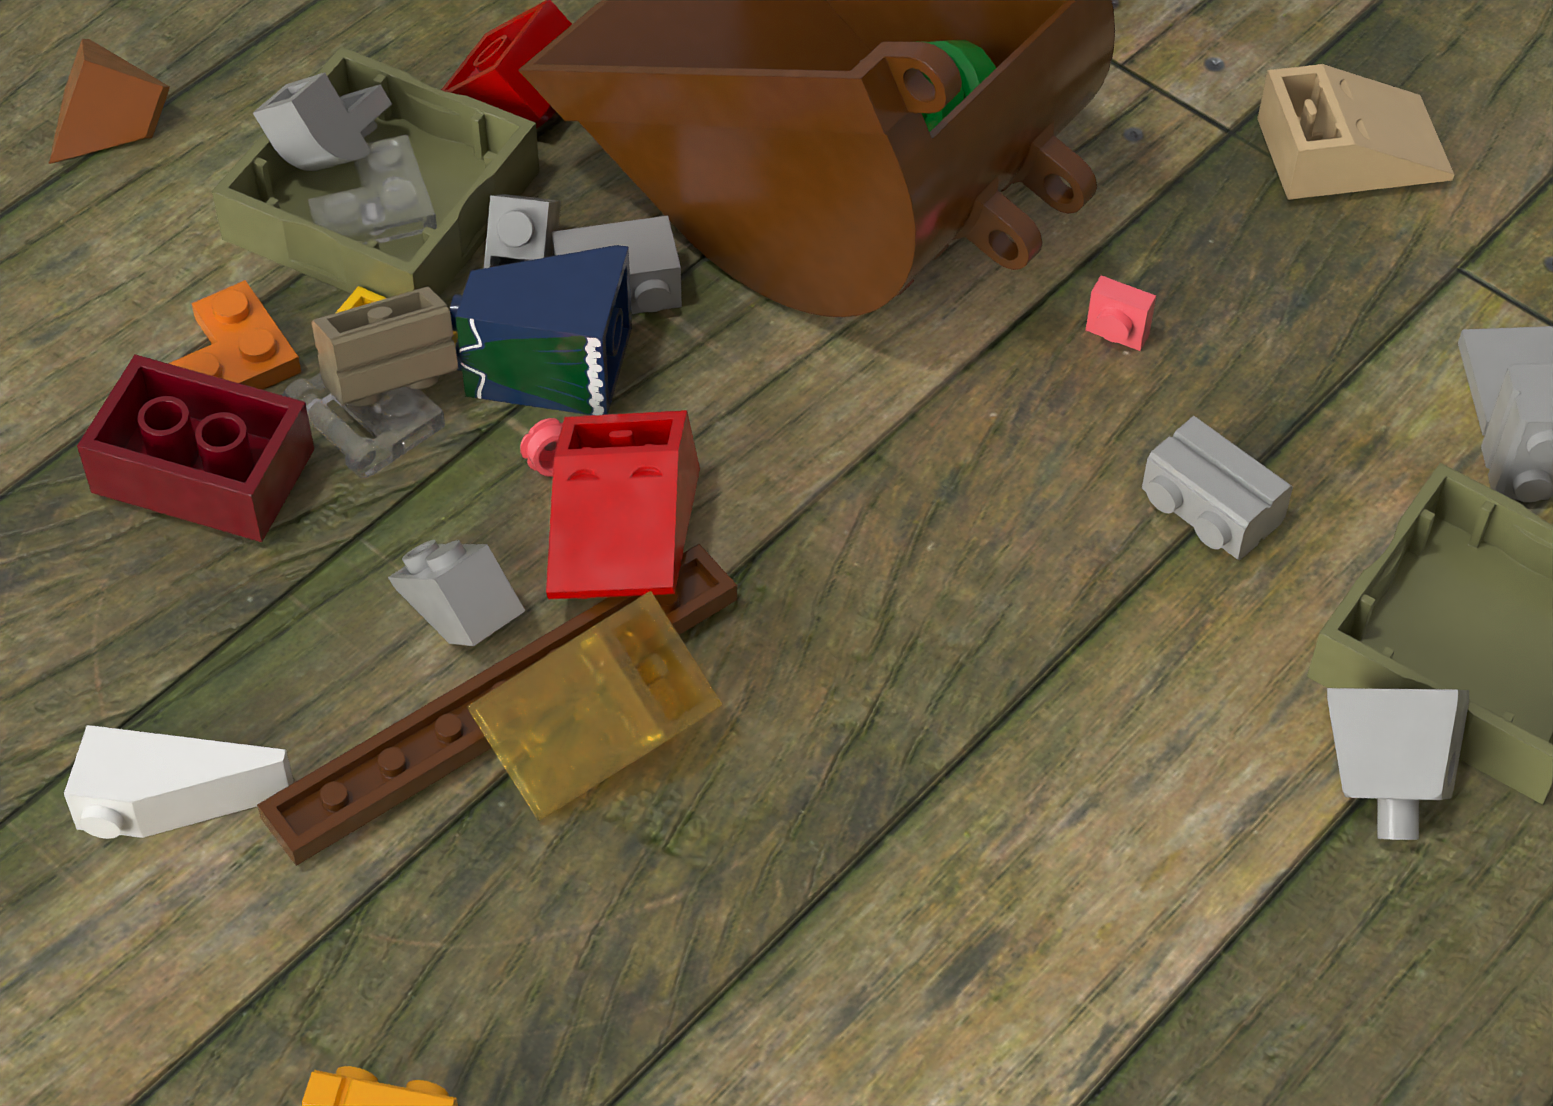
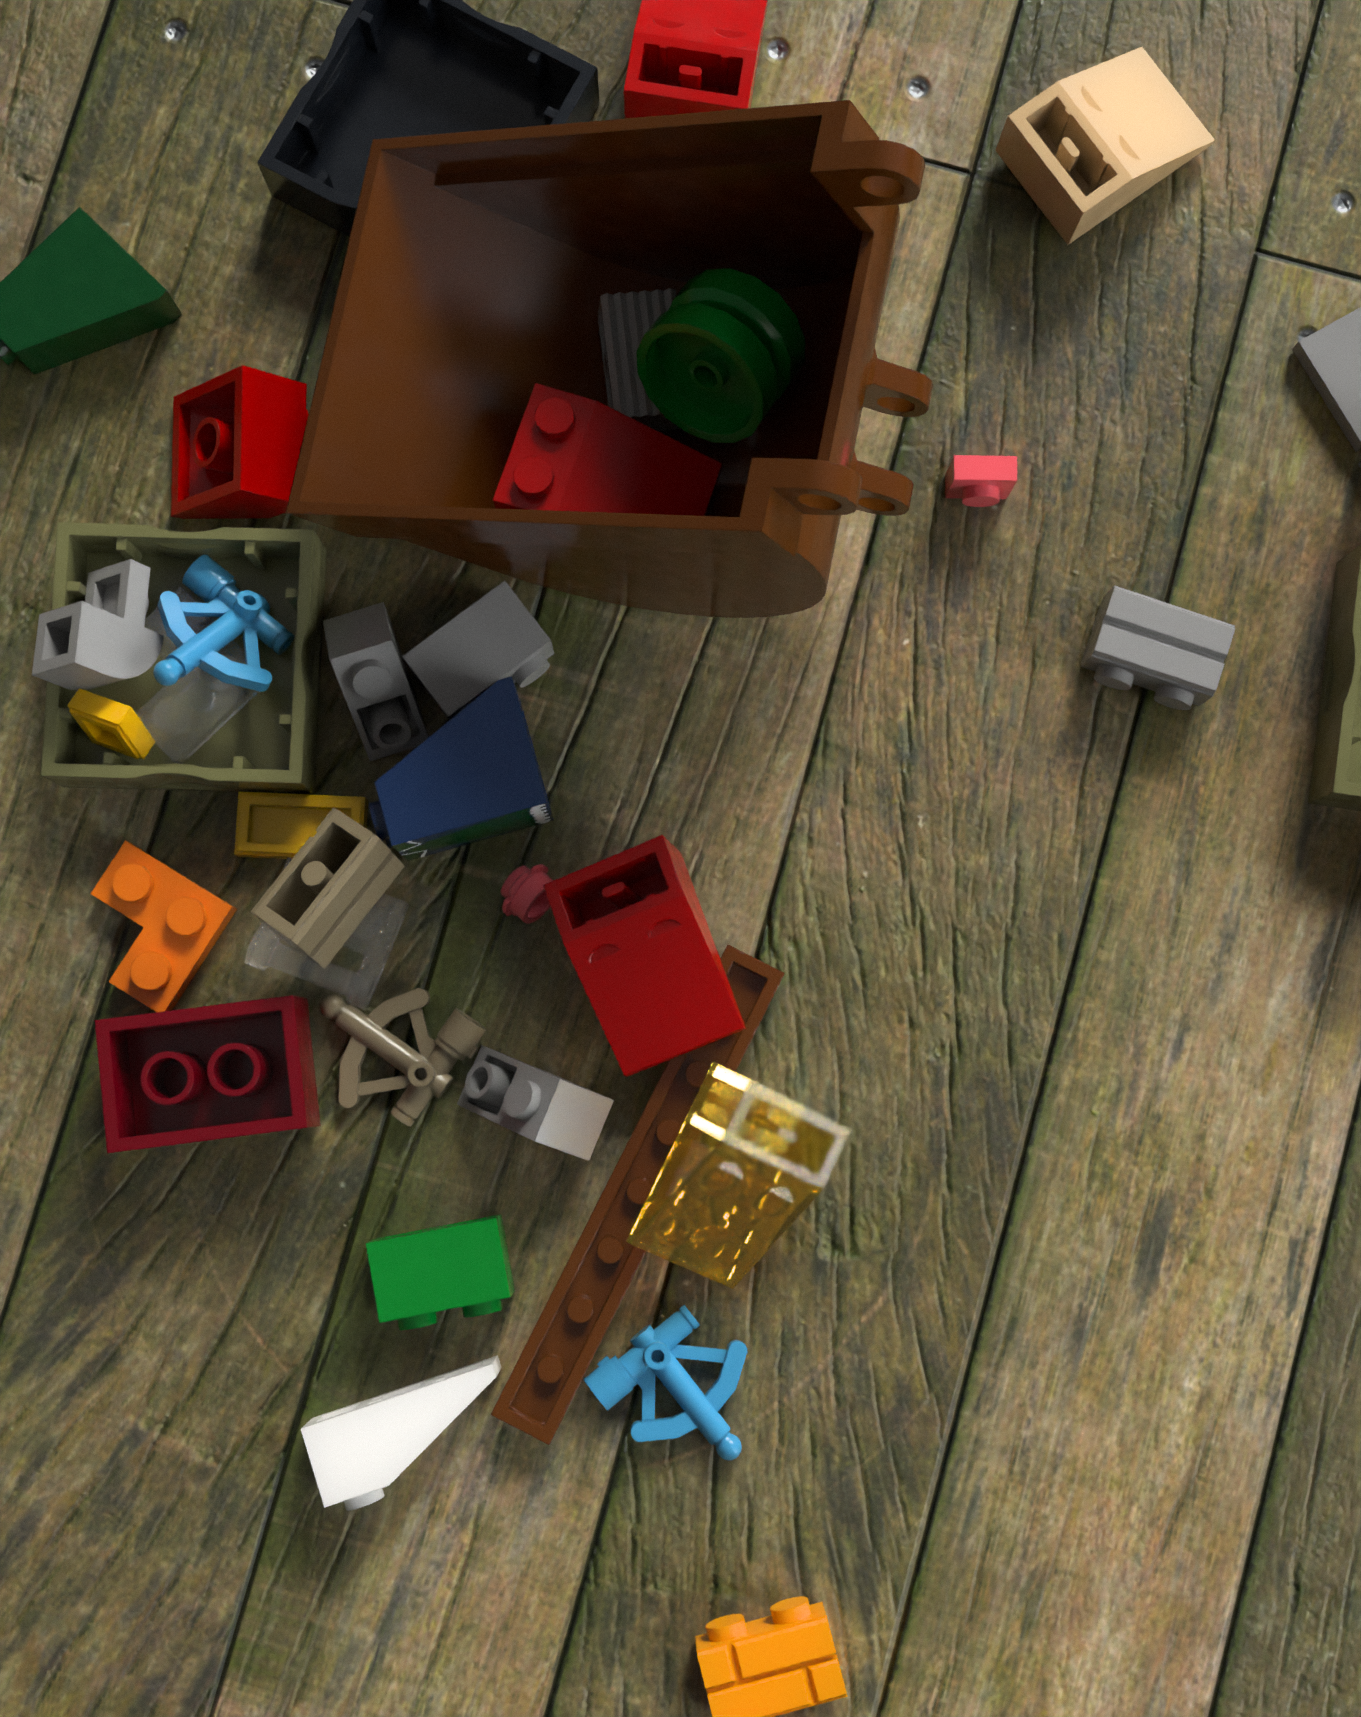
camera: 30 degrees left, 30 degrees up
none -> yellow tile [67,688,155,760]
none -> dark azure piece [153,555,295,692]
none -> dark tan piece [320,988,487,1127]
none -> green brick [366,1214,515,1330]
none -> dark azure piece [584,1305,747,1461]

